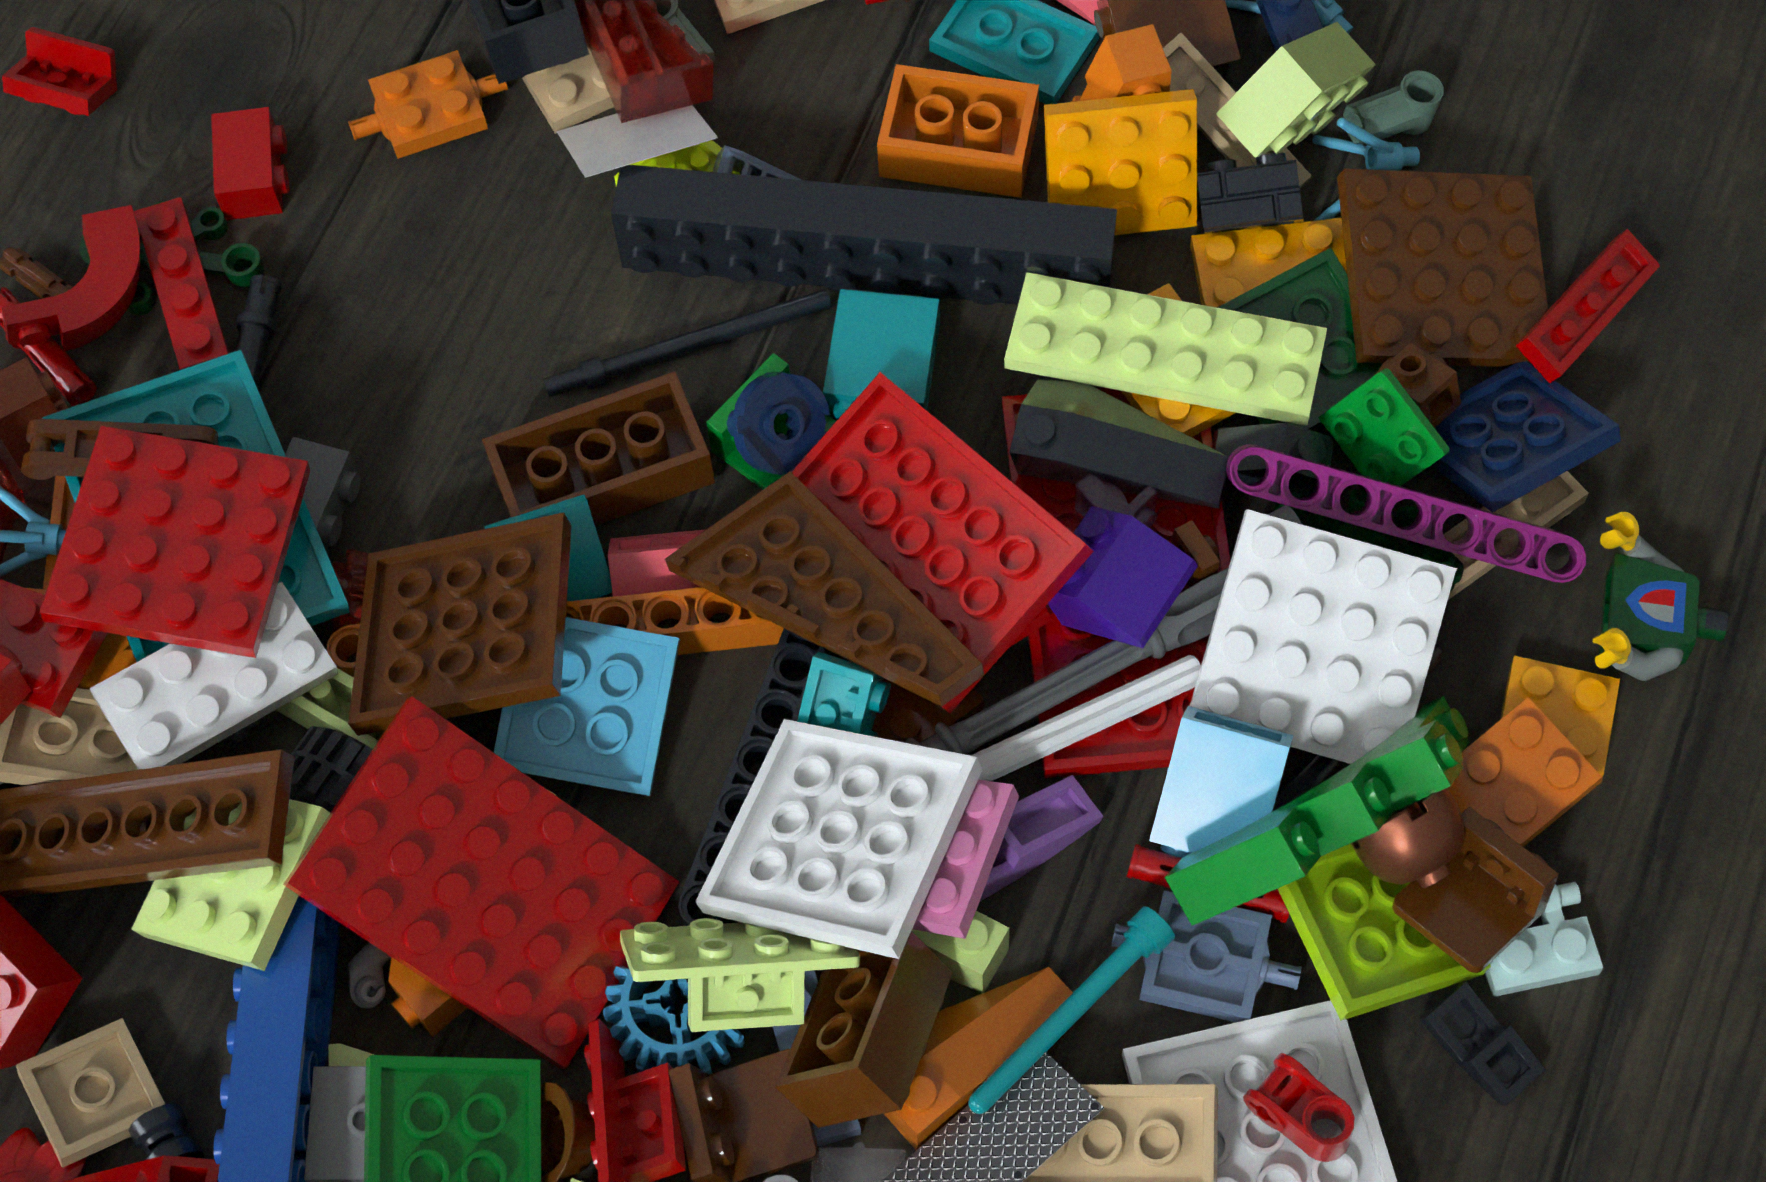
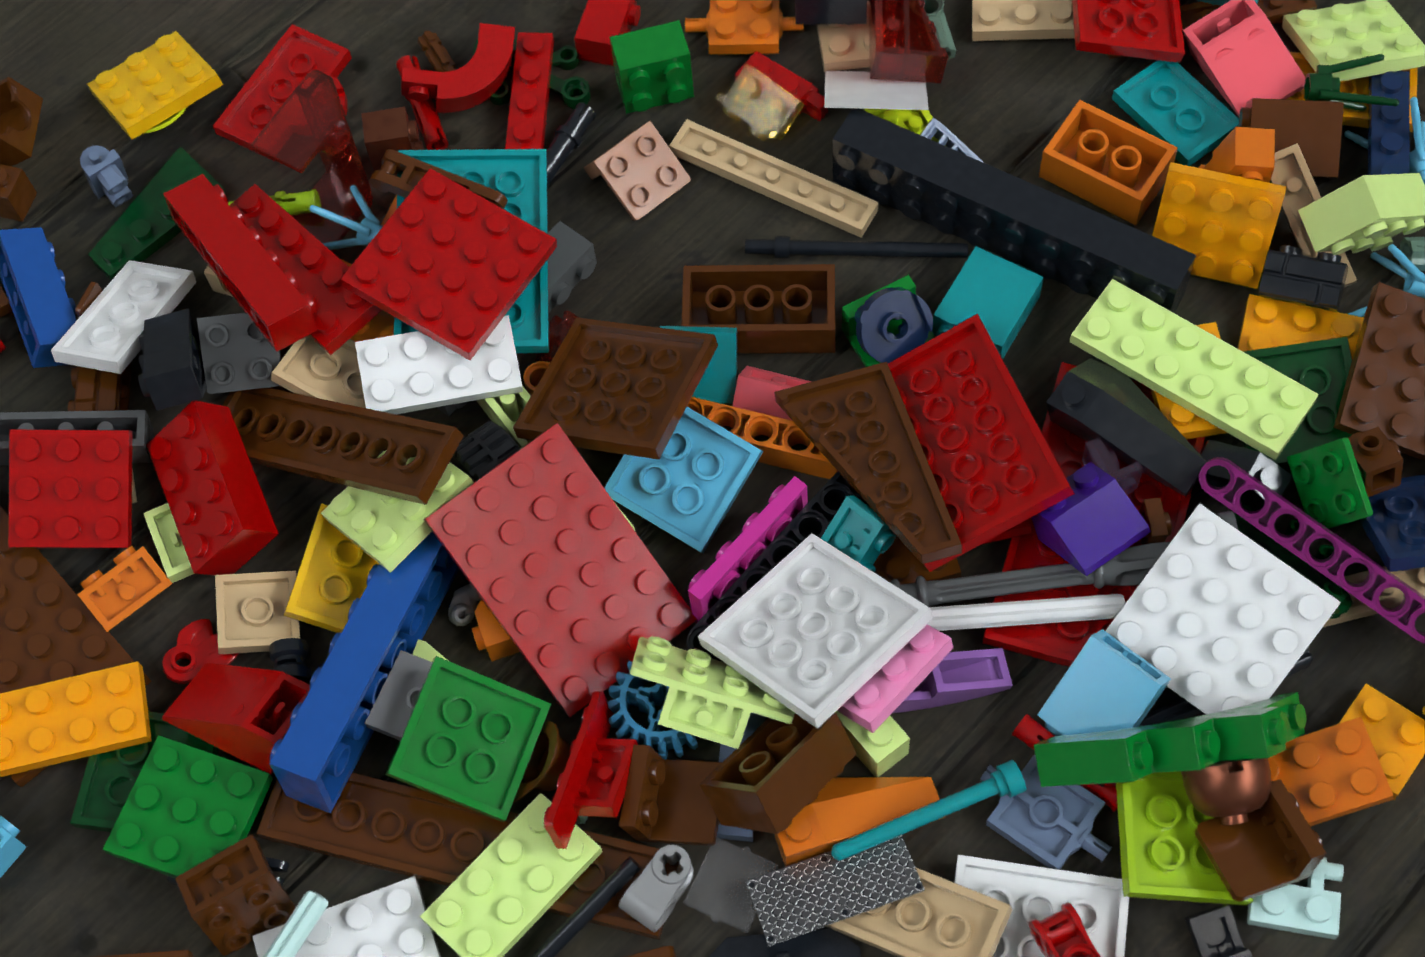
camera: 25 degrees right, 0 degrees up
none -> yellow plate [284,503,379,633]
none -> nougat bracket [584,121,691,221]
none -> green brick [610,20,694,114]
none -> tan plate [669,119,879,238]
none -> dark pink plate [688,476,808,623]
none -> clear yellow bracket [715,64,805,141]
none -> red hinge [735,51,828,122]

